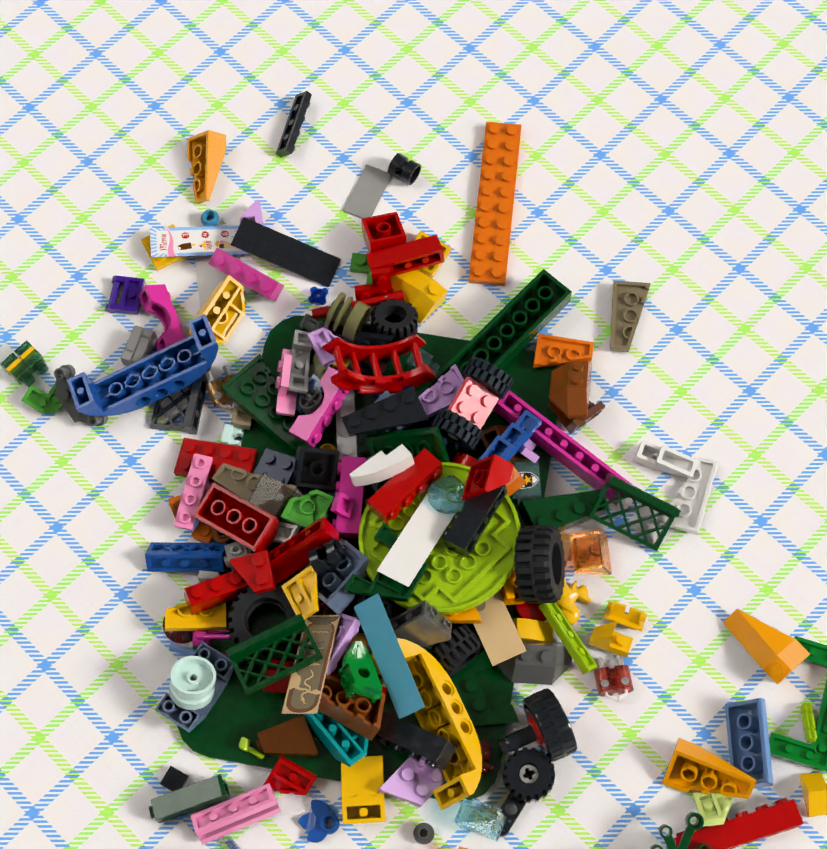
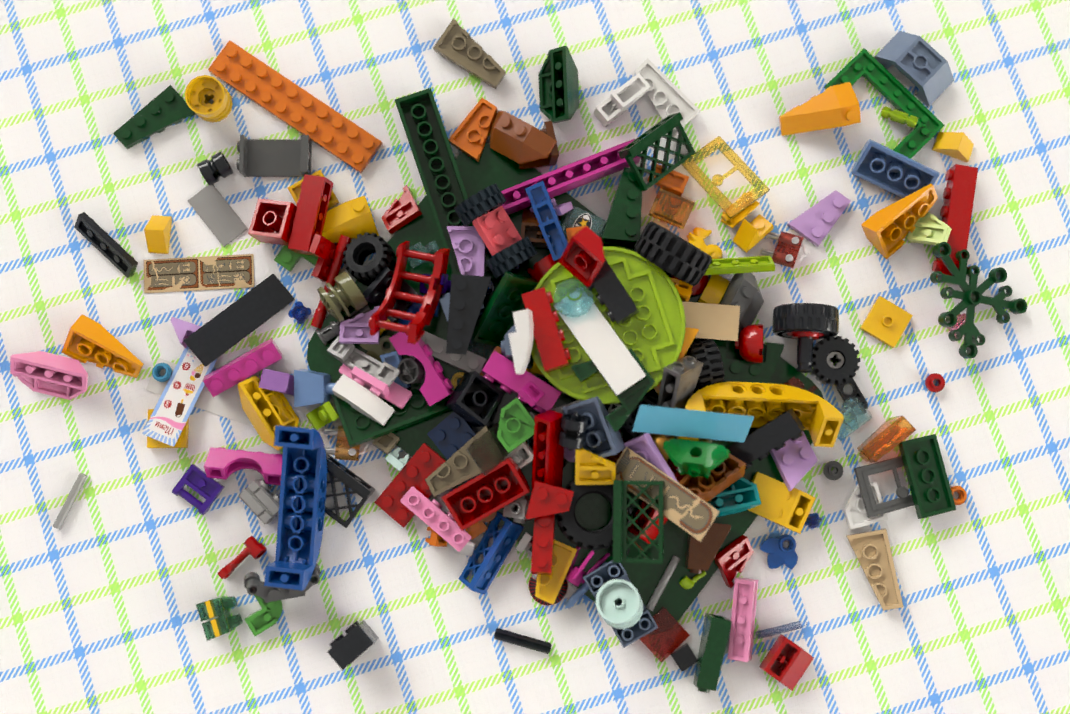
camera: 70 degrees left, 15 degrees up
none -> bright pink wedge [10,351,88,400]
none -> light grey bar [53,473,87,529]
none -> dark green wing [113,85,196,149]
none -> yellow slope [144,215,172,254]
none -> sticker [144,254,254,293]
none -> yellow wheel [185,75,233,123]
none -> red brick [217,536,267,579]
none -> dark grey panel [237,135,312,177]
none -> medium lavender slope [259,369,294,396]
none -> medium blue torso [294,369,336,407]
none -> lime bracket [306,401,339,430]
none -> black brick [327,620,379,670]
none -> white slope [332,374,395,426]
none -> wing [381,185,422,234]
none -> white slope [454,540,476,556]
none -> black axle [494,628,551,654]
none -> dark green wedge [538,46,579,123]
none -> clear red slope [640,607,690,663]
none -> light grey bar [646,555,680,611]
none -> orange plate [647,164,689,195]
none -> clear yellow door [681,136,770,219]
none -> red cylinder [735,324,763,363]
none -> lavender wing [787,190,851,247]
none -> clear blue plate [804,513,822,529]
none -> yellow plate [860,296,913,348]

